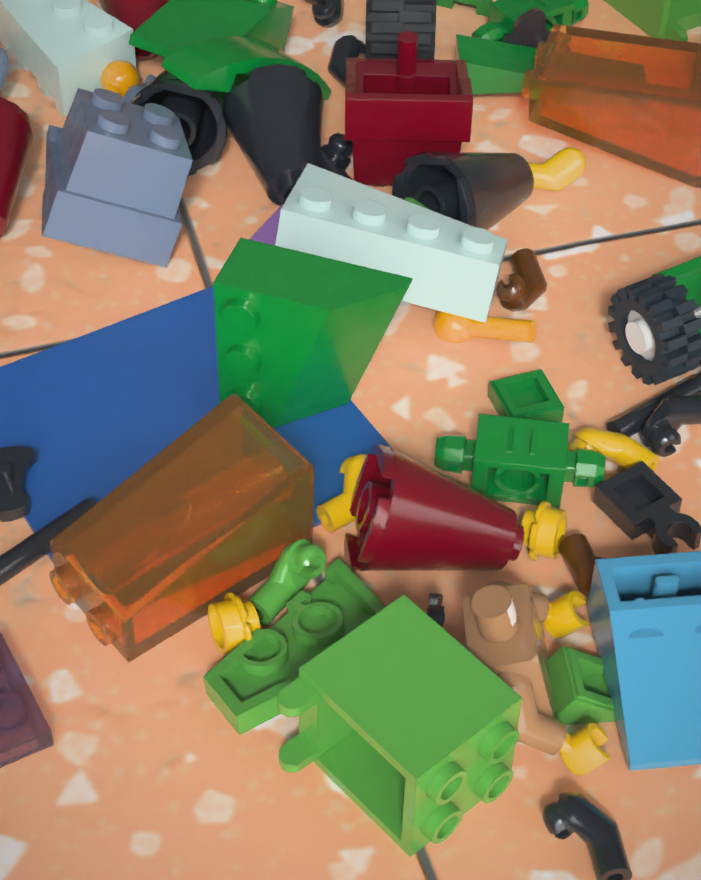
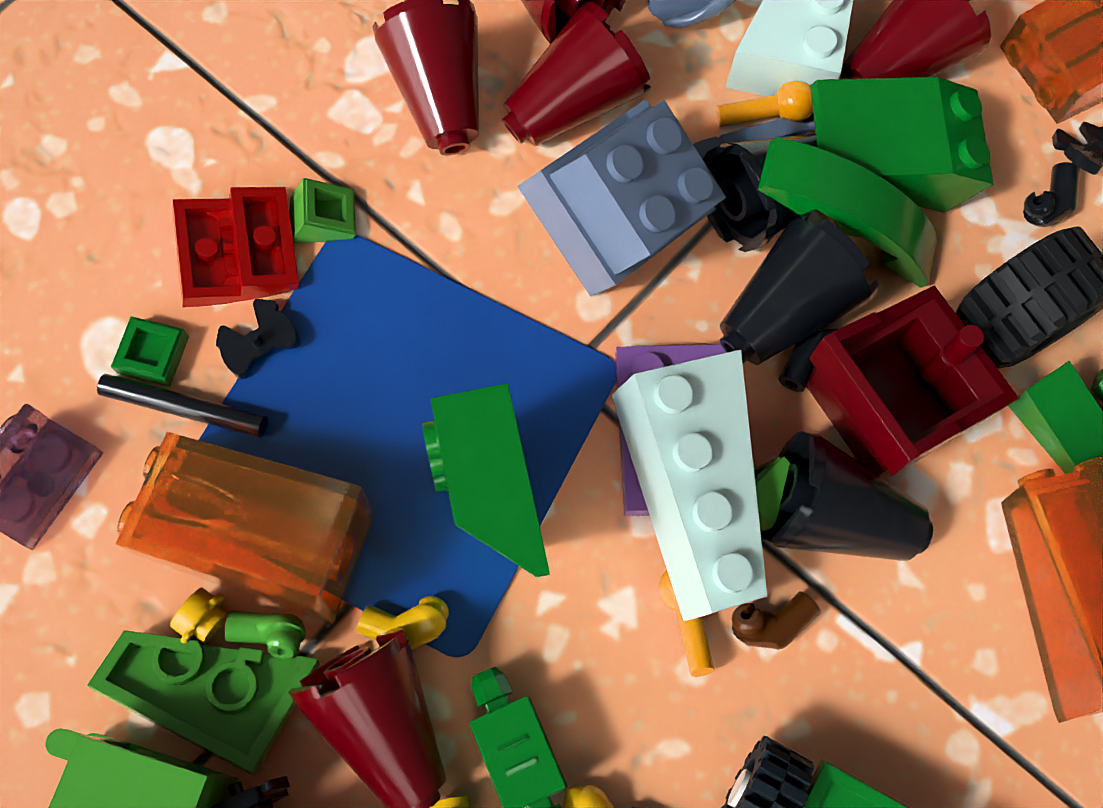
camera: 55 degrees right, 25 degrees up
black arm [327,35,365,88] -> none
green tile [487,369,565,422] -> none
yellow arm [528,147,586,191] -> none

